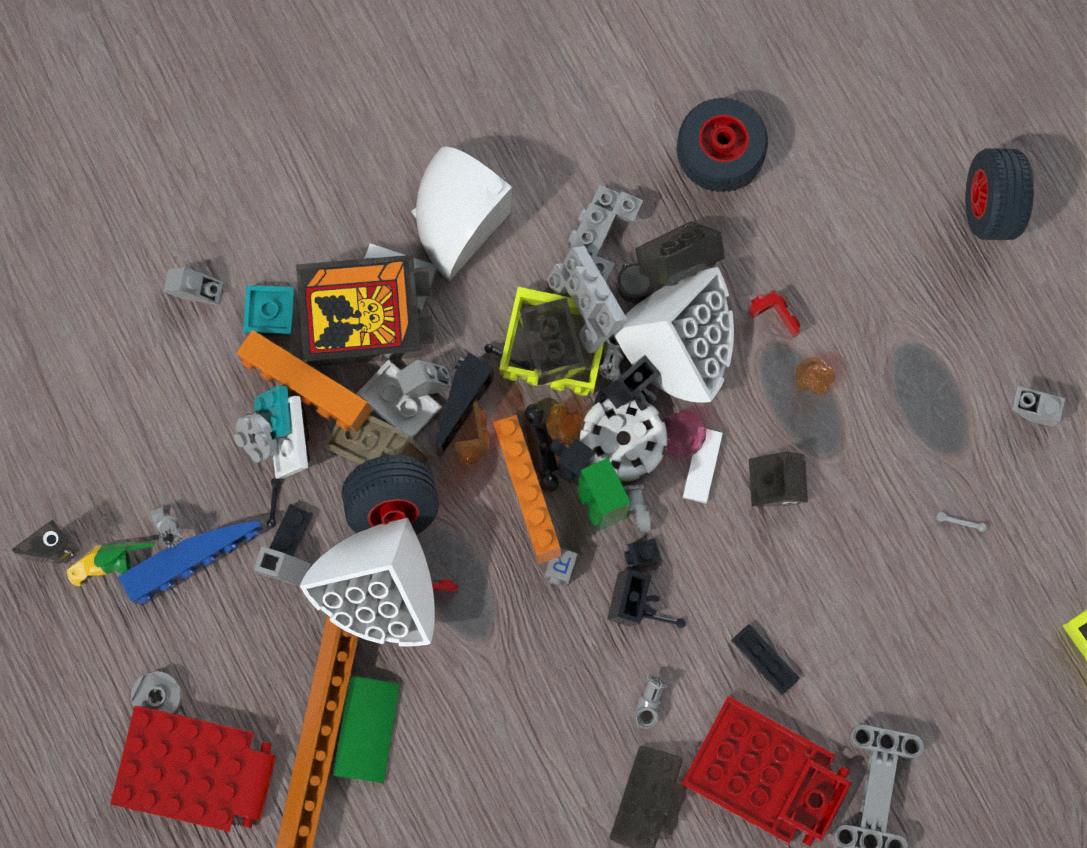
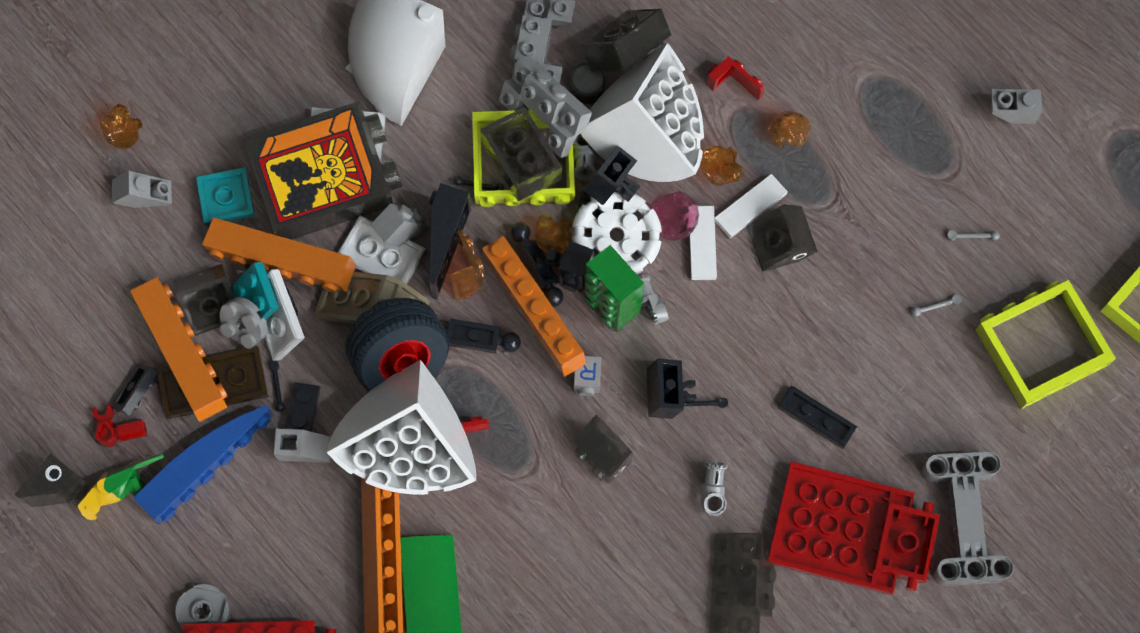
camera: 15 degrees left, 5 degrees down
light grey connector [151,506,182,548] -> none
black bracket [624,538,662,571] -> none
none -> red bar [92,404,148,448]
none -> clear orange hair [100,104,143,149]
none -> black plate [111,363,158,416]
none -> orange brick [130,277,228,422]
none -> dark brown plate [157,346,269,419]
none -> clear smoke slope [174,264,235,336]
none -> black plate [440,318,521,354]
none -> clear smoke slope [573,414,633,484]
none -> clear orange hair [700,146,744,186]
none -> white tile [715,174,788,239]
none -> light grey hinge [911,295,962,316]
none -> neon yellow window [975,280,1116,409]

